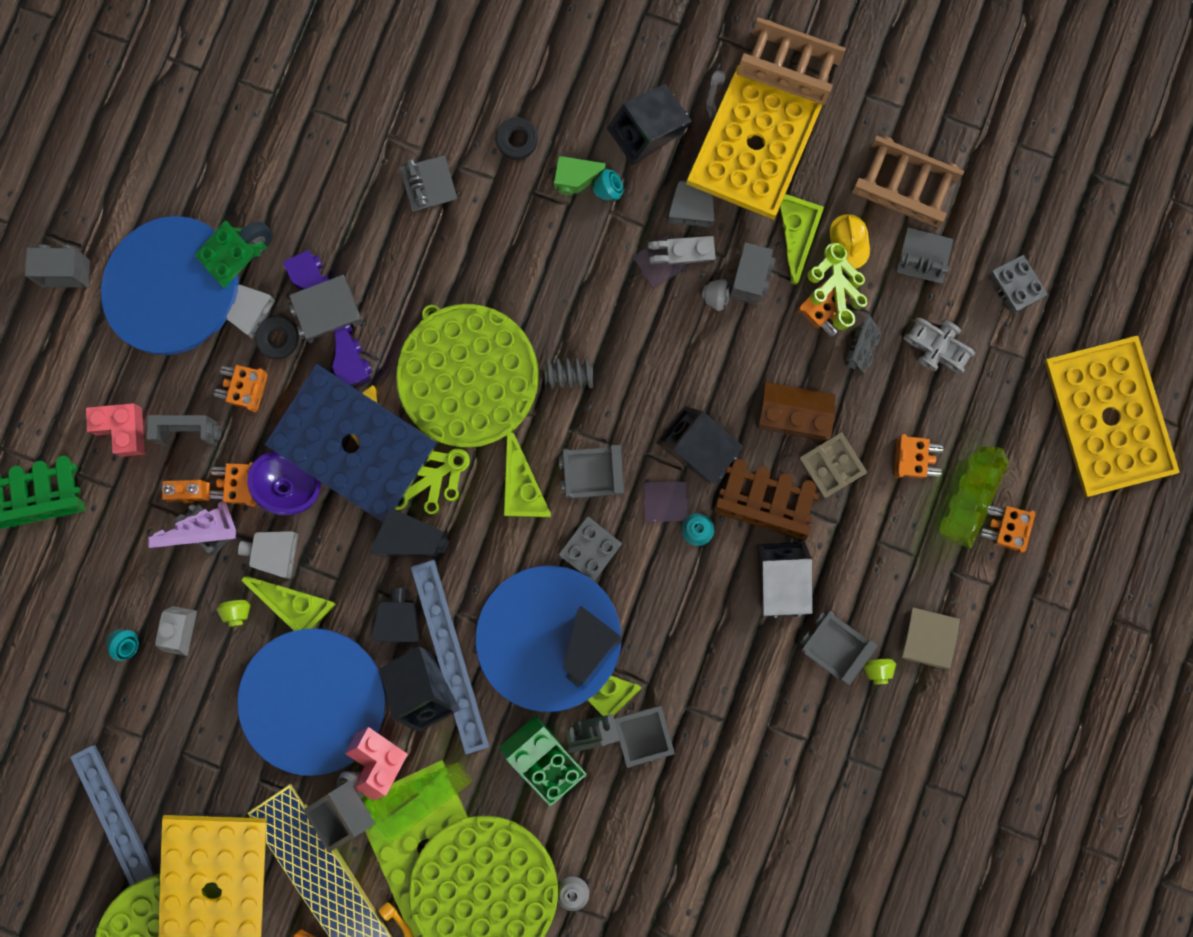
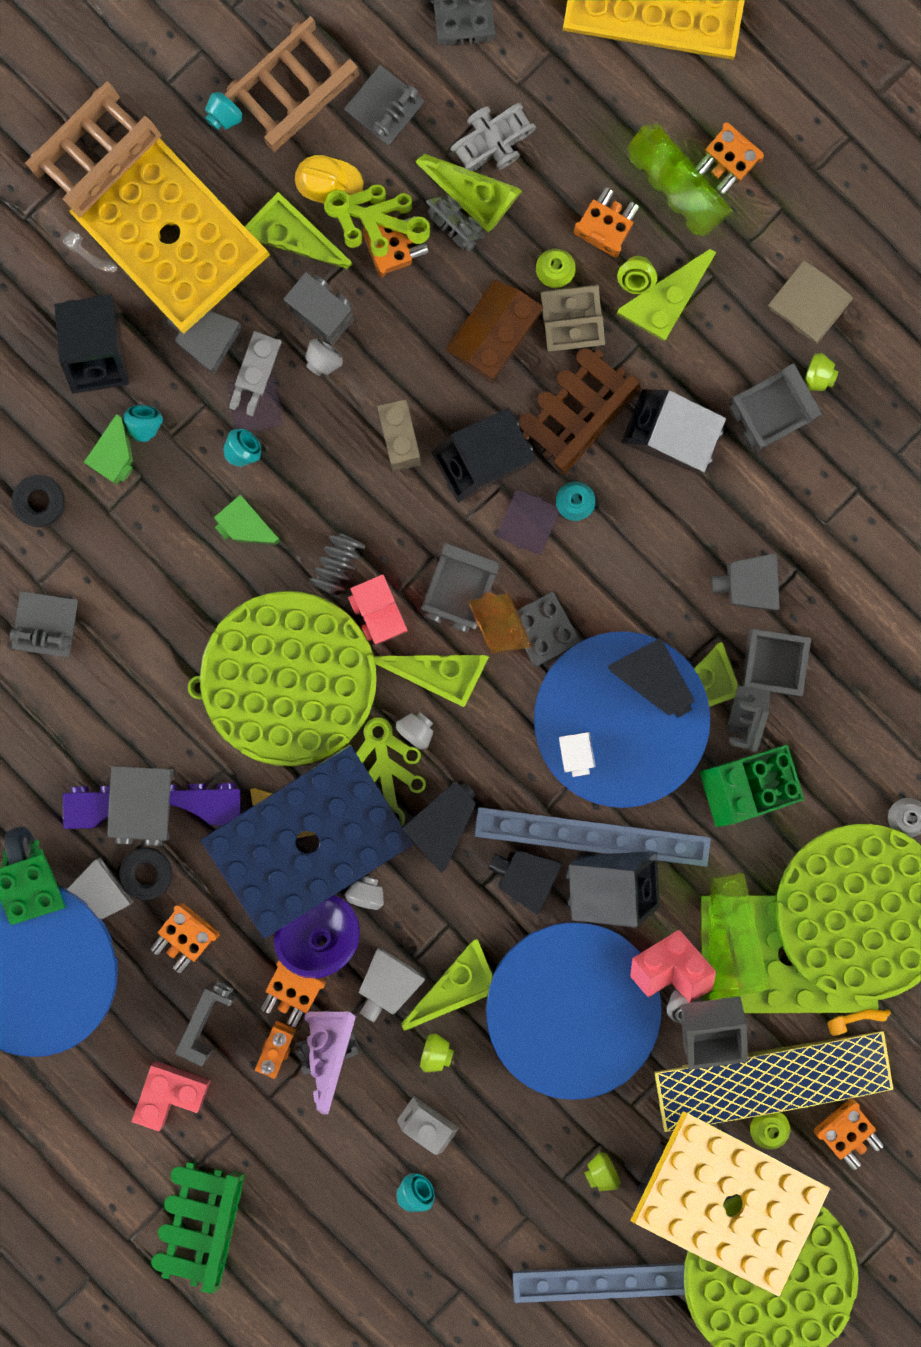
camera: 65 degrees left, 5 degrees up
none -> teal cone [205,92,242,130]
none -> bright green slope [214,495,281,545]
none -> teal cone [223,429,261,467]
none -> light grey cone [345,876,384,910]
none -> coral brick [348,574,408,645]
none -> dark tan brick [377,400,421,472]
none -> light grey cone [396,712,434,750]
none -> lime wing [416,154,522,232]
none -> clear orange hinge [468,591,532,654]
none -> lime cone [536,248,575,288]
none -> white brick [559,732,596,777]
none -> lime cone [584,1152,621,1191]
none -> lime wing [617,249,716,342]
none -> lime cone [617,256,657,294]
none -> dark grey torso [711,554,779,611]
none -> lime cone [750,1112,790,1150]

